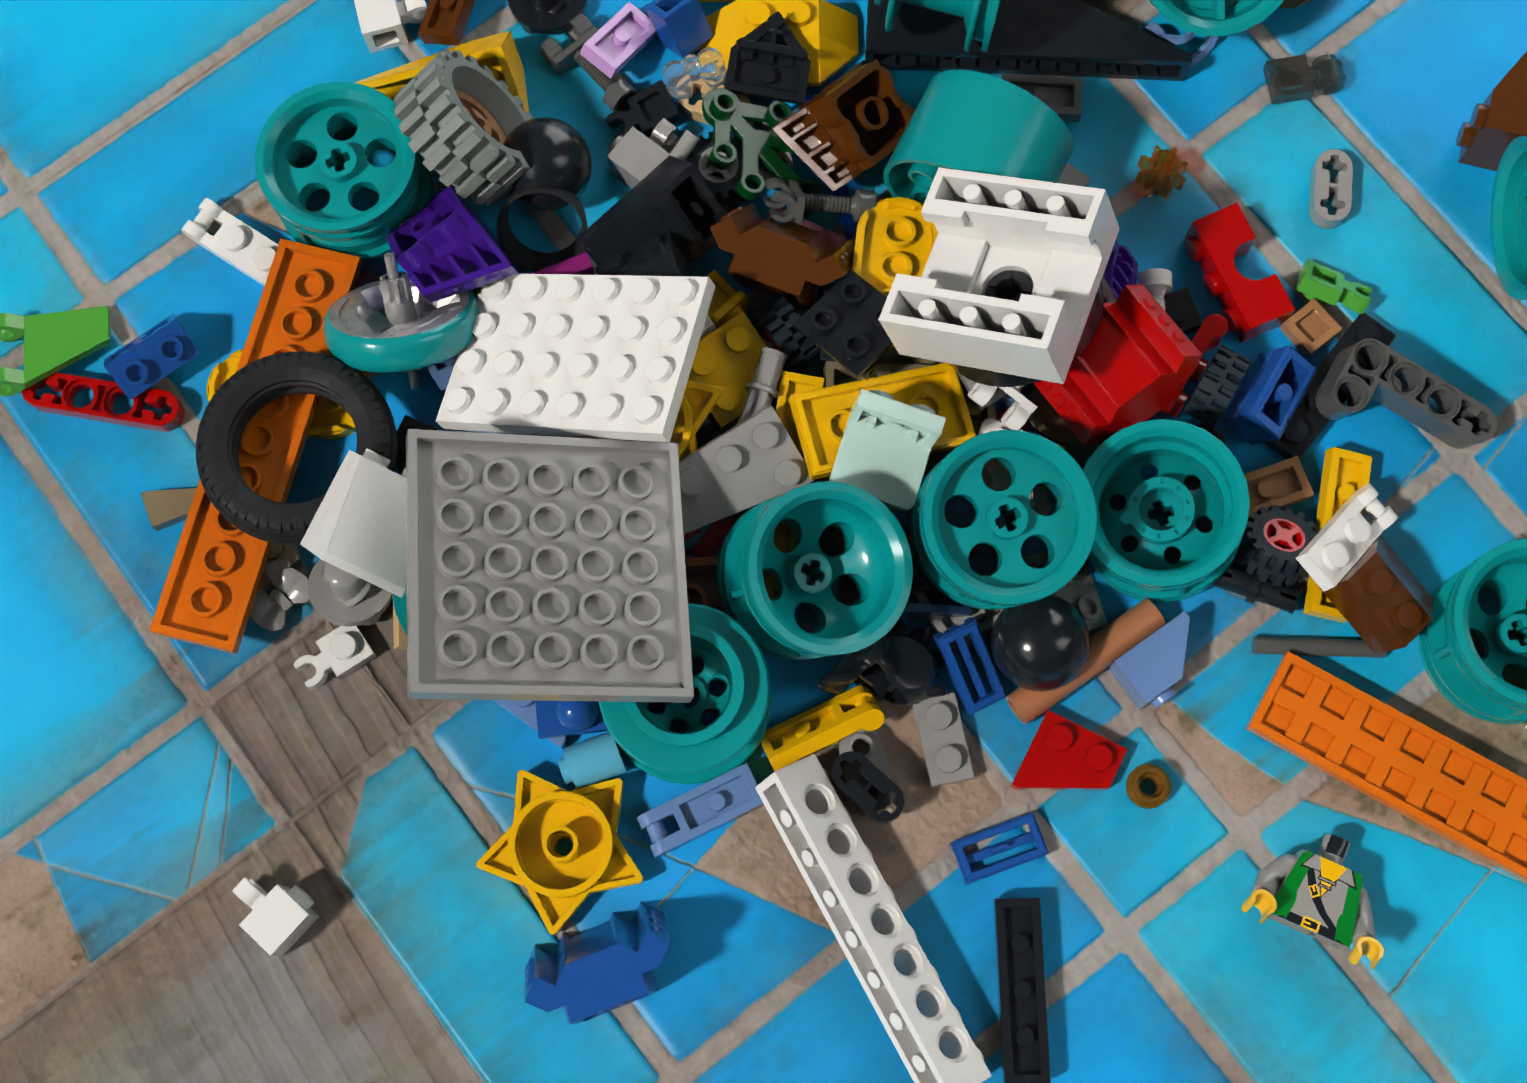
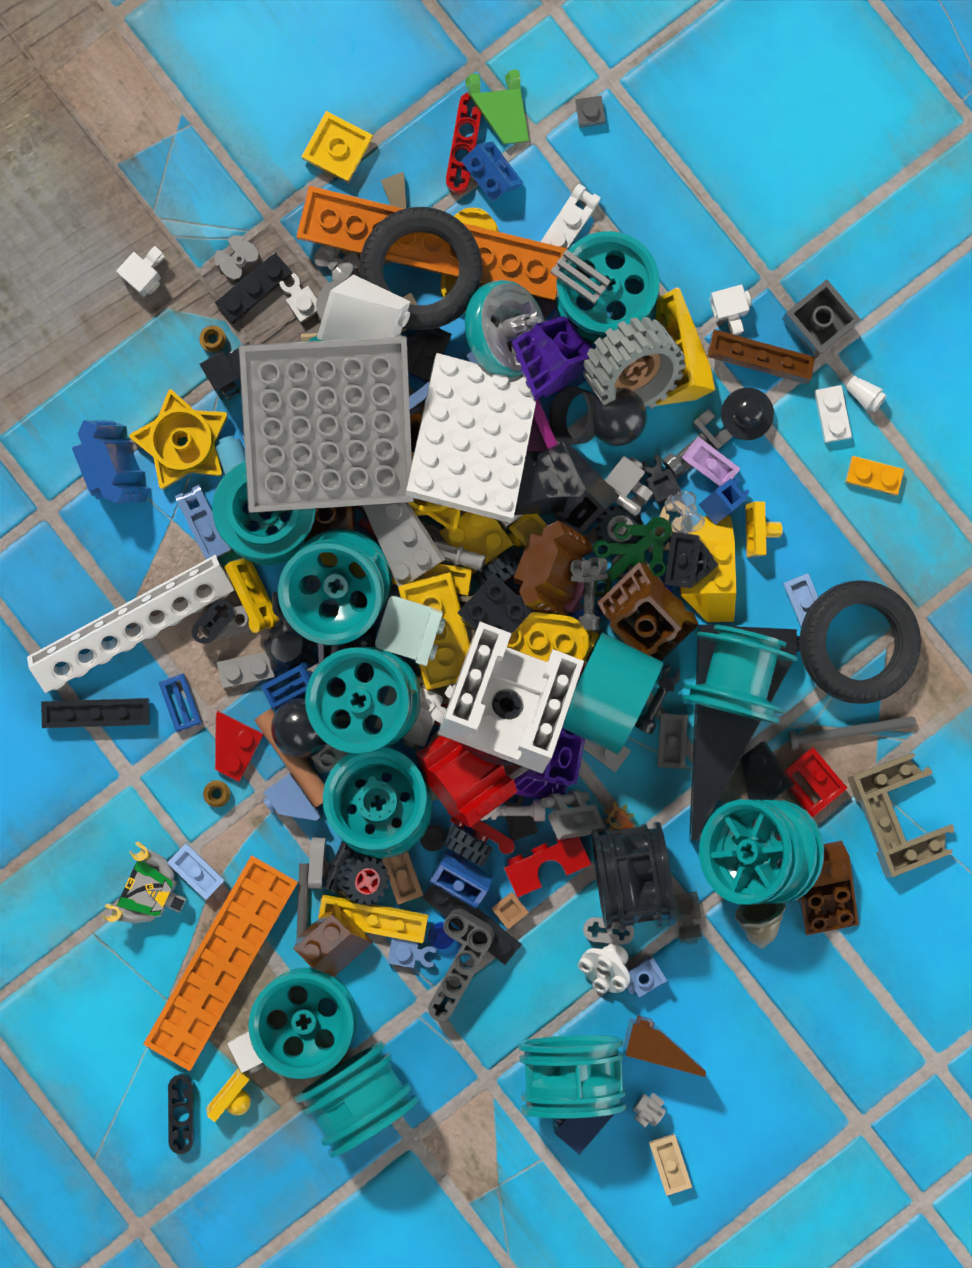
camera: 85 degrees right, 10 degrees up
bright green plate [1296,259,1372,314] -> none
white plate [1296,483,1398,592] -> none
none -> light blue plate [167,843,225,900]
none -> pearl gold plate [199,325,226,352]
none -> black brick [199,342,250,401]
none -> light grey piece [214,235,259,281]
none -> black plate [215,252,293,324]
none -> yellow plate [301,111,373,184]
none -> light grey beam [308,837,326,889]
none -> medium blue plate [388,937,436,968]
none -> clear blue plate [428,922,454,949]
none -> light grey plate [541,790,605,840]
none -> light grey tile [550,249,610,304]
none -> dark grey plate [575,96,605,128]
none -> white plate [578,944,630,994]
none -> black wheel [591,822,675,935]
none -> medium blue brick [627,956,667,997]

